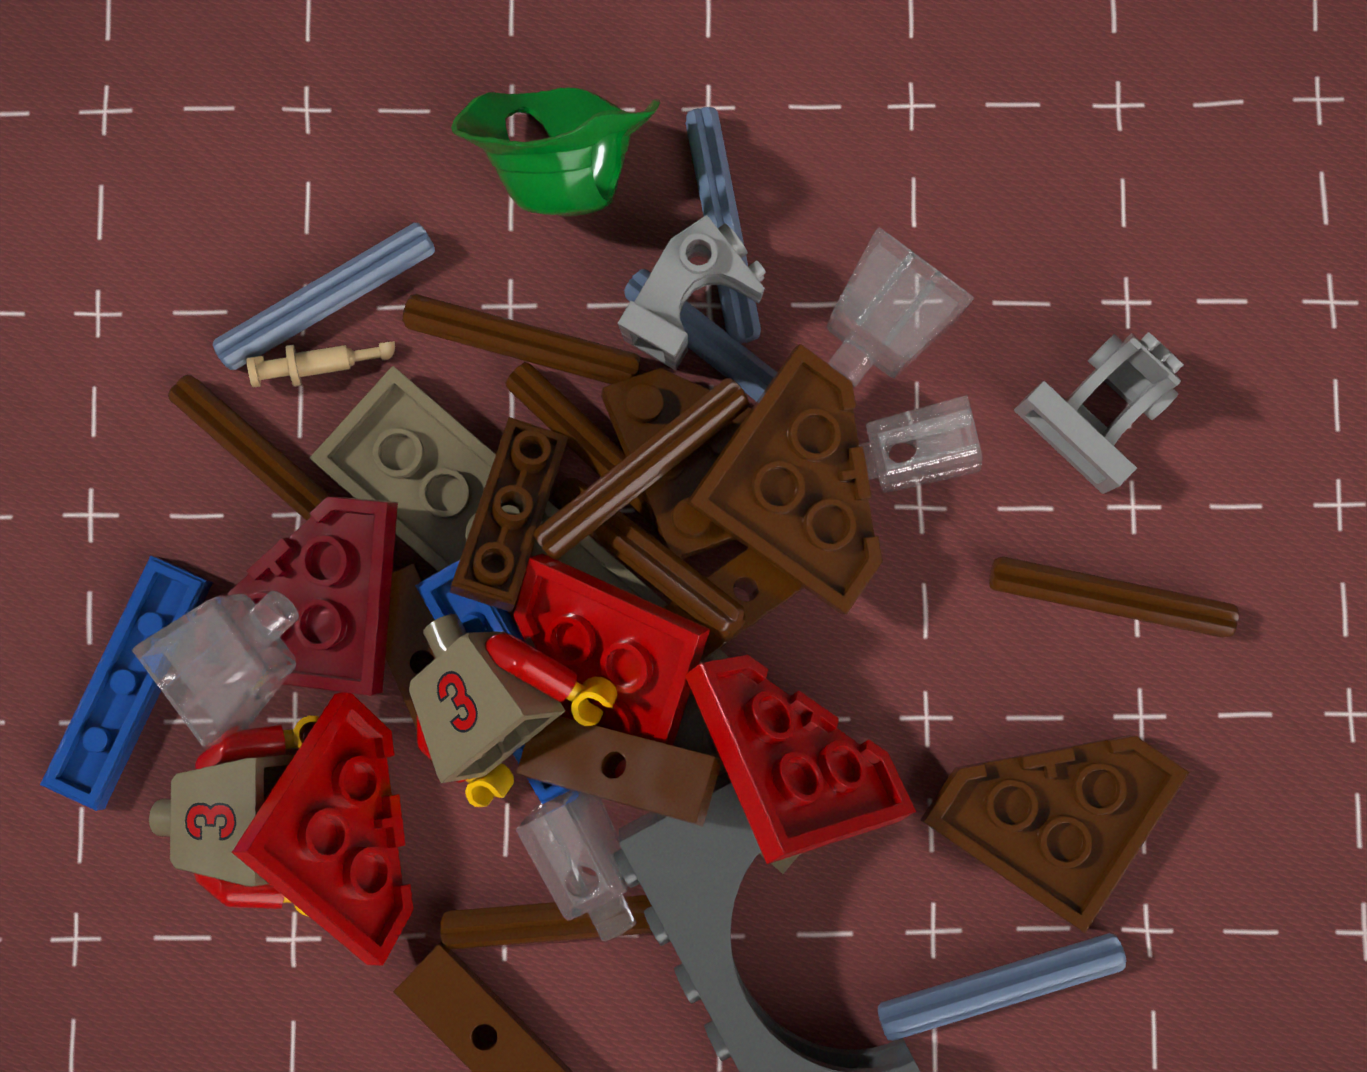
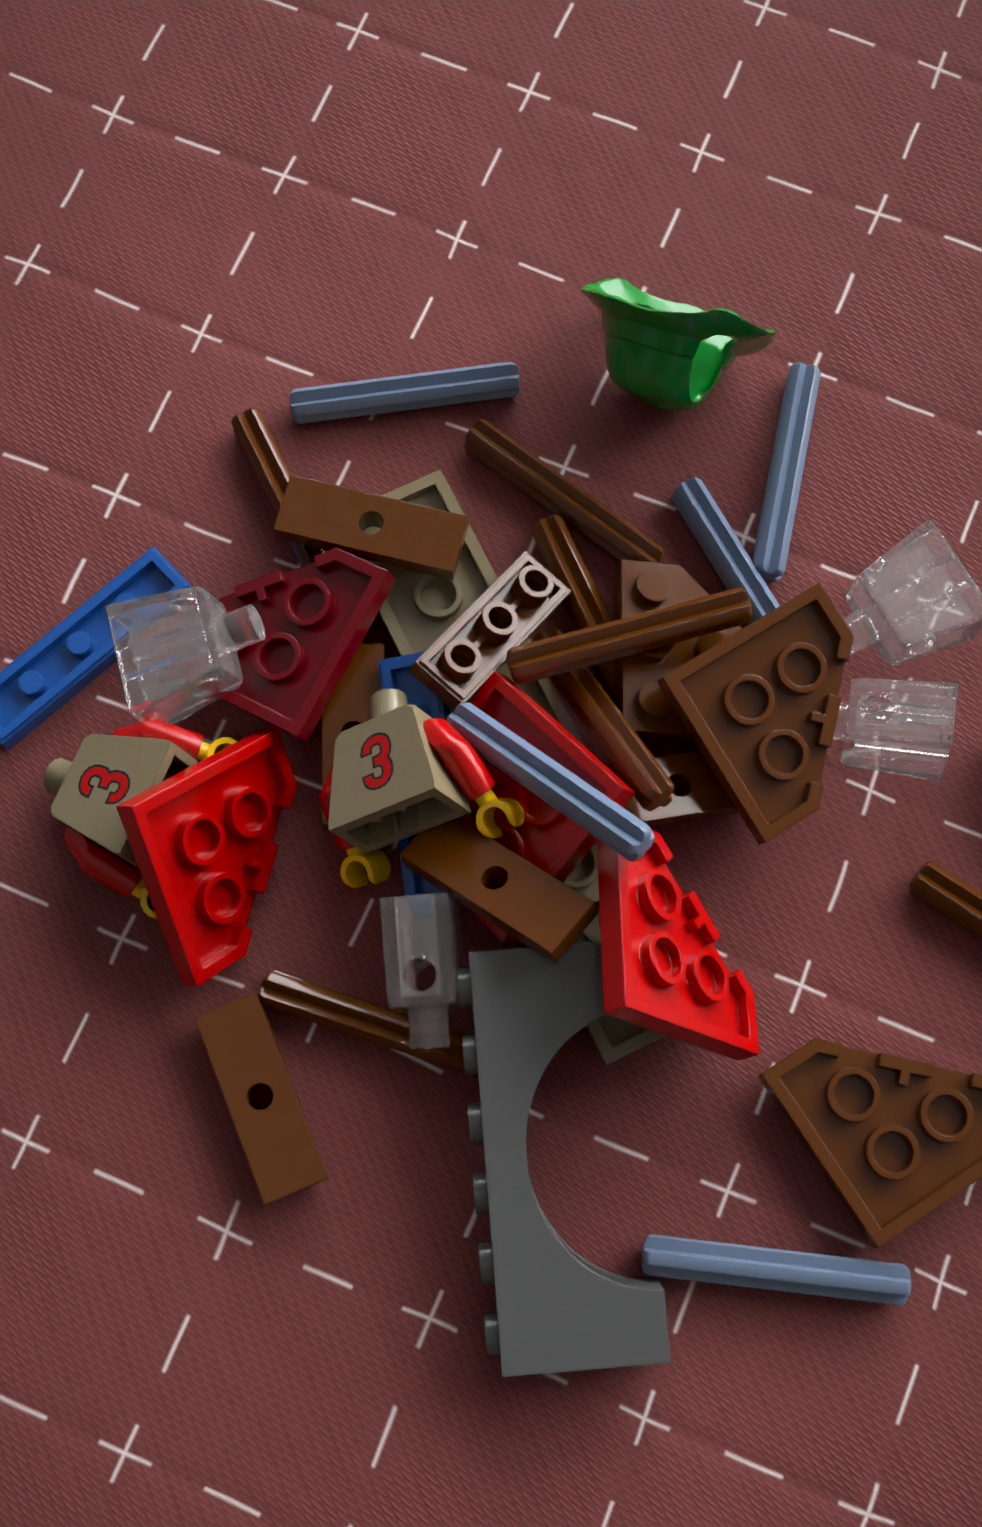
camera: 20 degrees right, 10 degrees down
tan piece [247,341,395,388] -> none
light grey tile [618,215,766,370] -> none
none -> reddish brown tile [274,474,469,580]
none -> sand blue axle [446,702,655,861]

